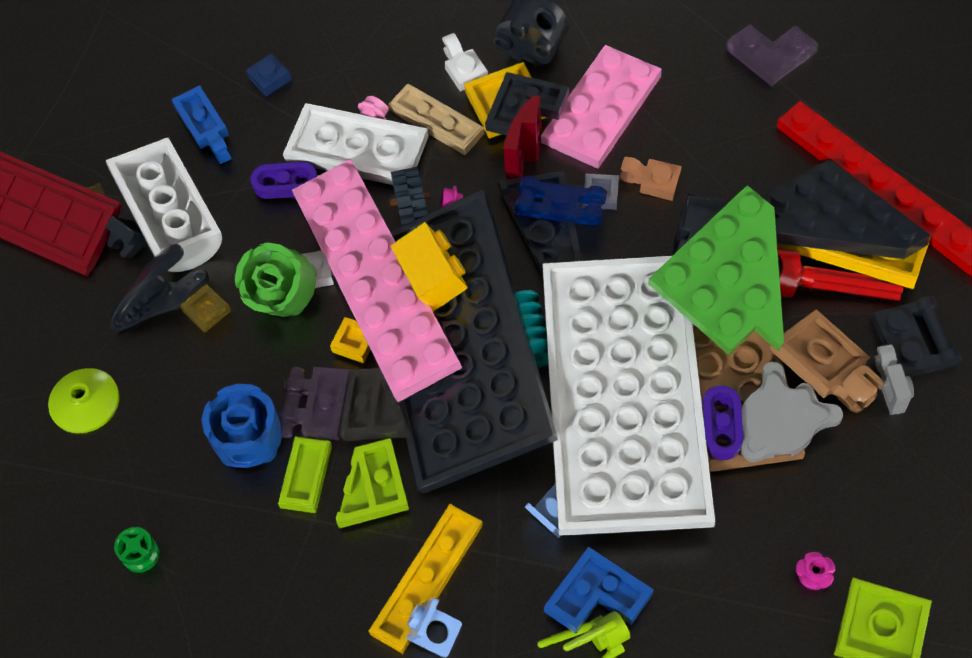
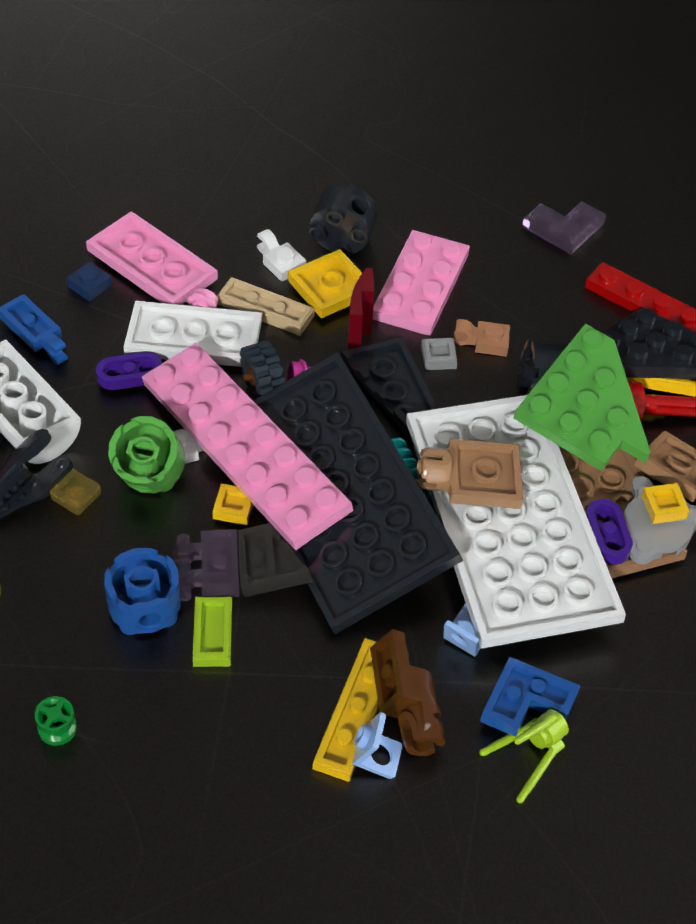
camera: 20 degrees left, 10 degrees down
lime wing [336,438,409,529] -> none
yellow piece [391,222,468,312] -> none
black plate [485,72,569,136] -> none
clear blue plate [514,177,608,225] -> none
none -> bright pink plate [86,211,218,305]
none -> reddish brown plate [370,629,446,756]
none -> medium nougat plate [417,439,524,509]
none -> yellow plate [642,483,689,524]

